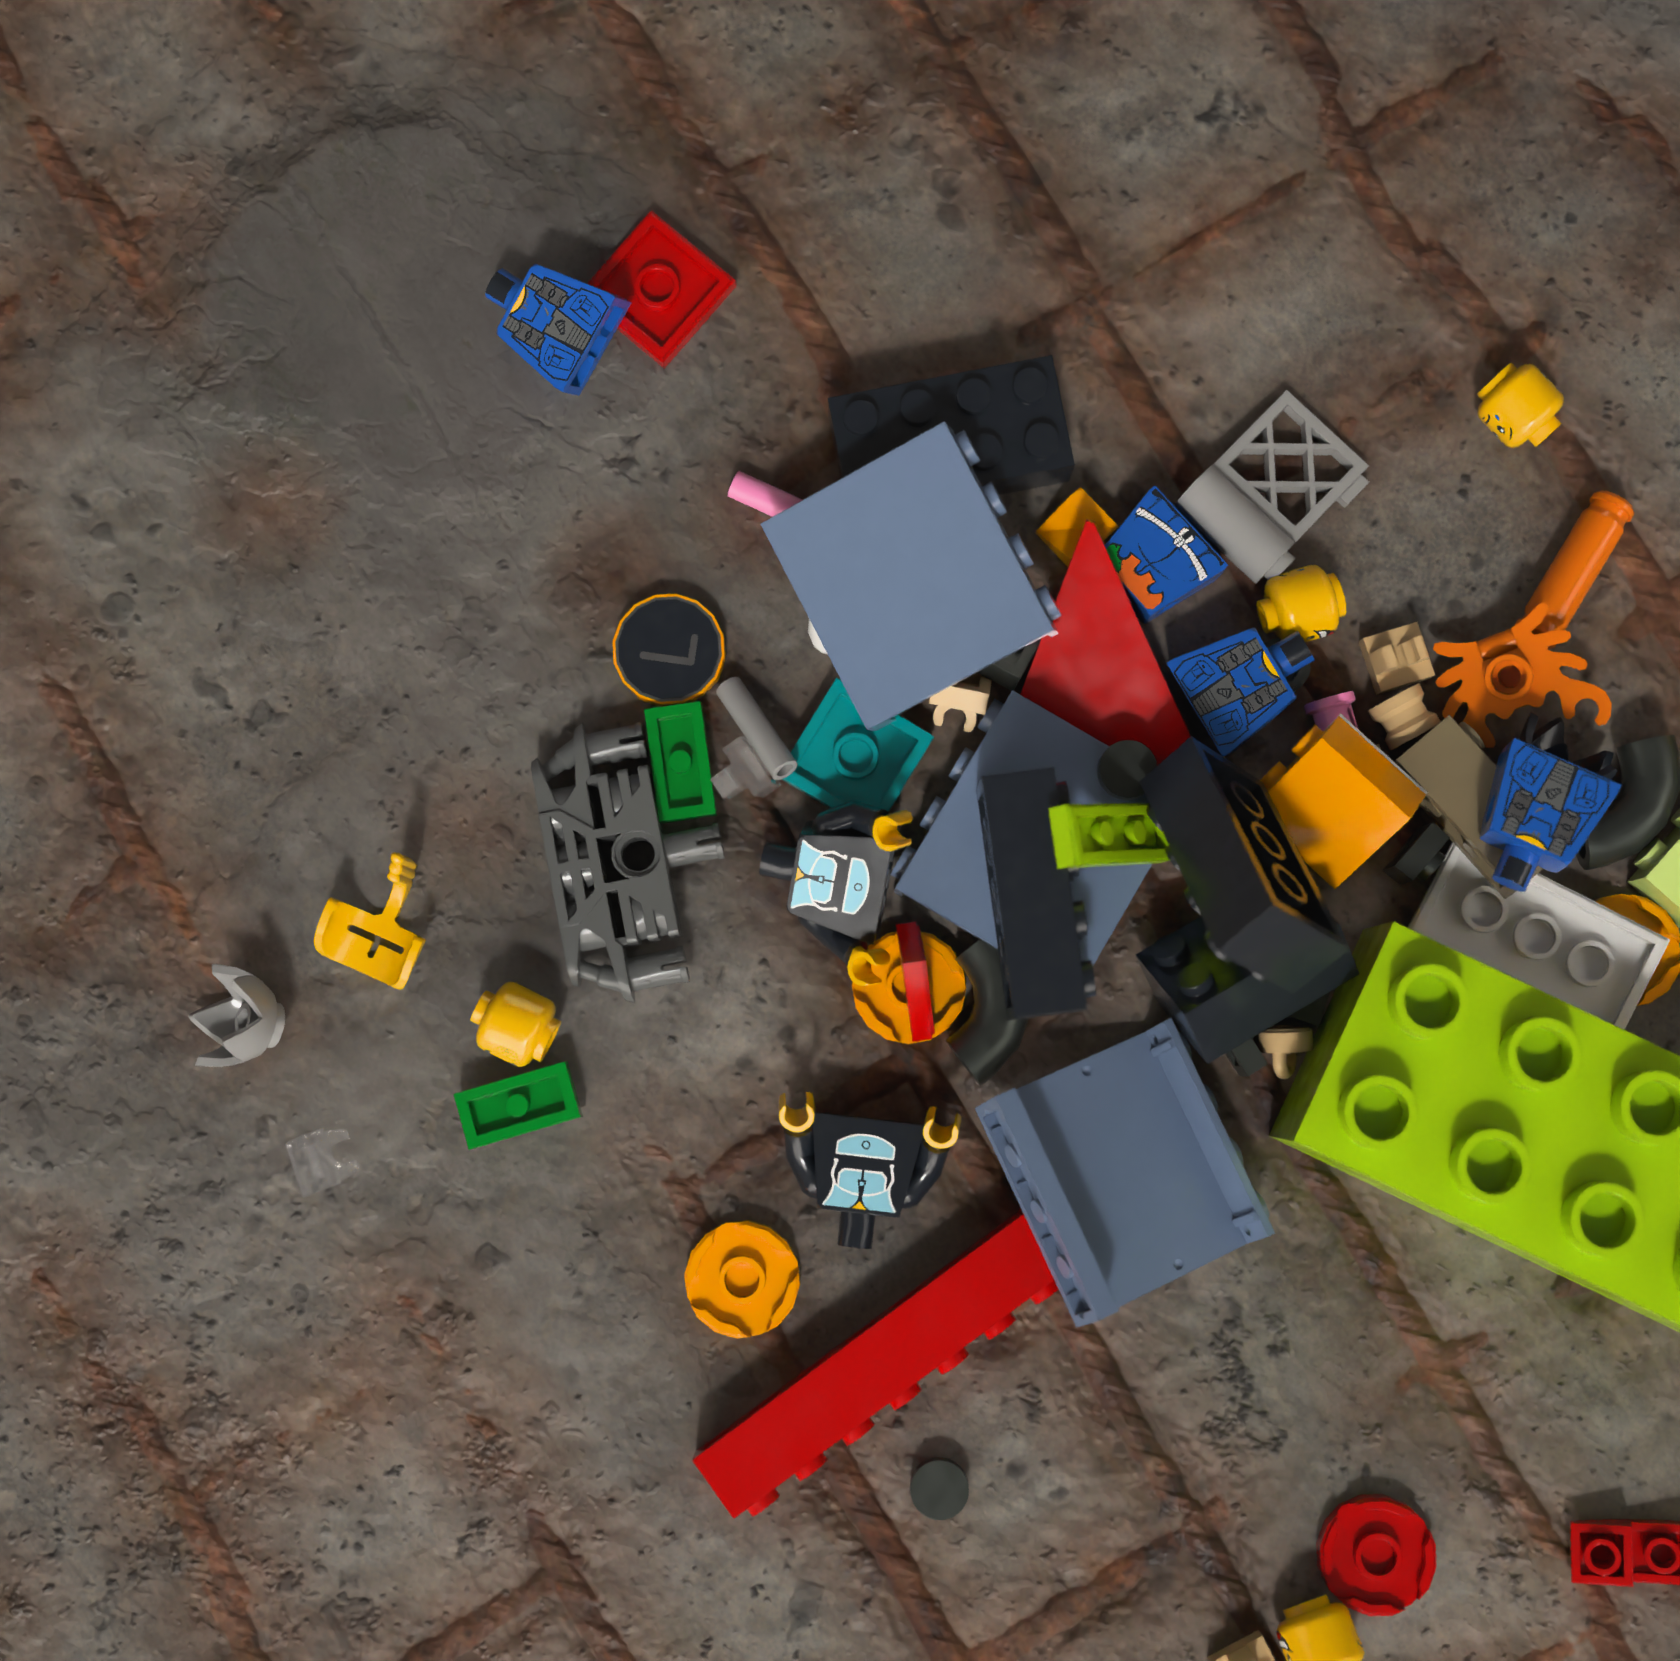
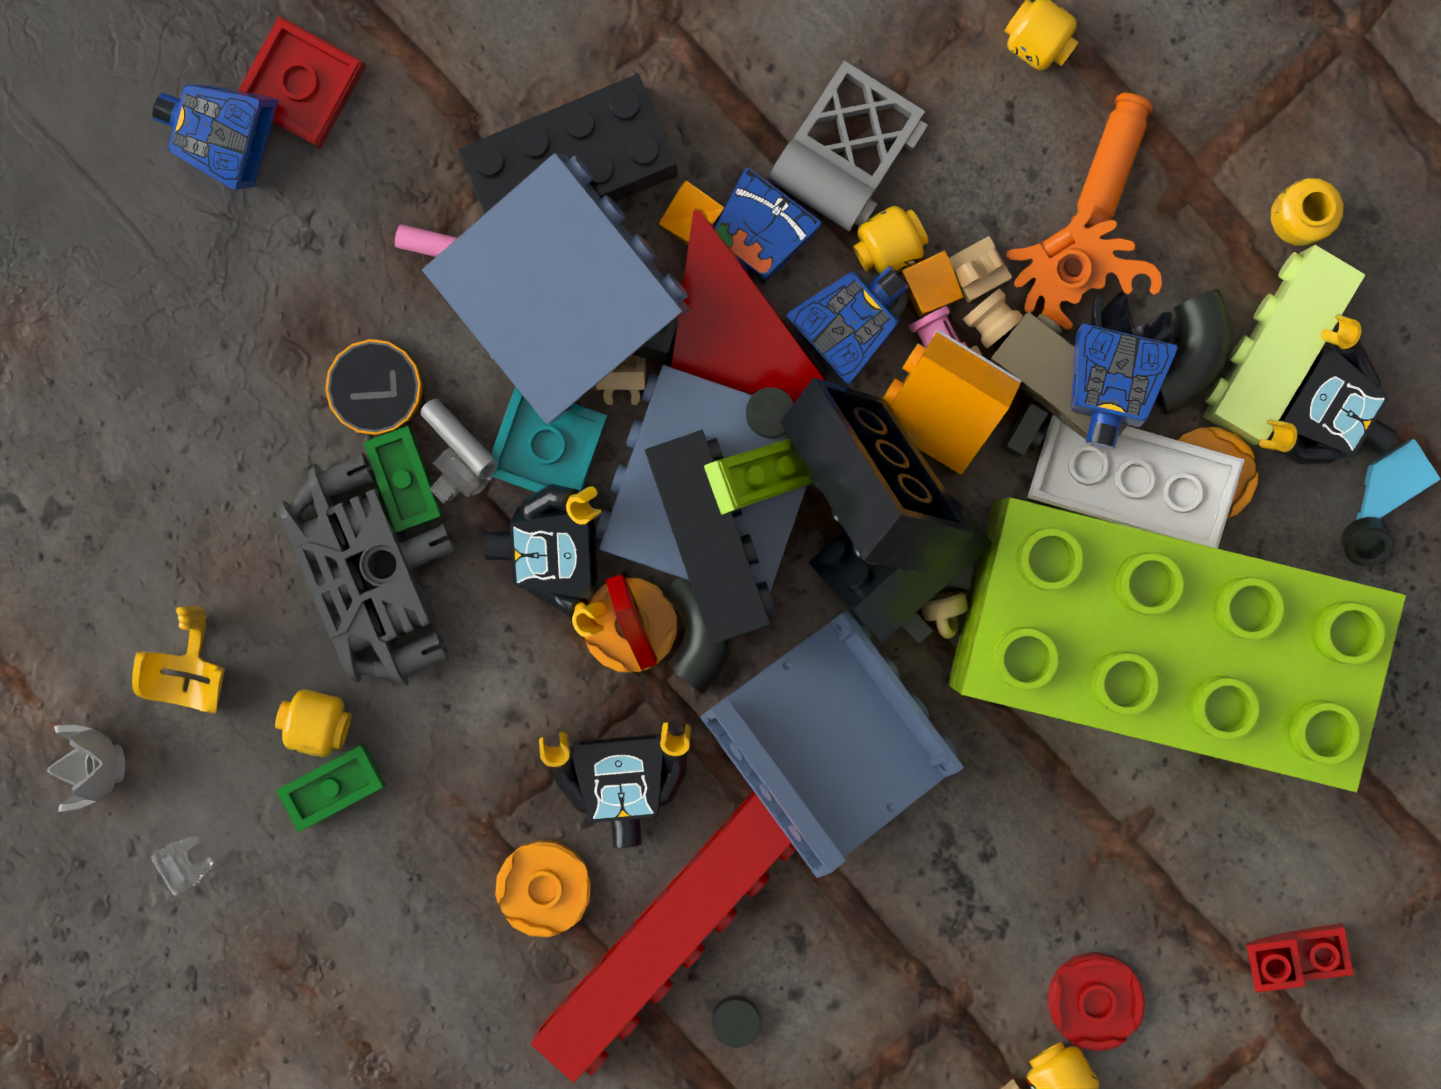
camera: 20 degrees left, 5 degrees up
none -> light orange slope [900,251,963,319]

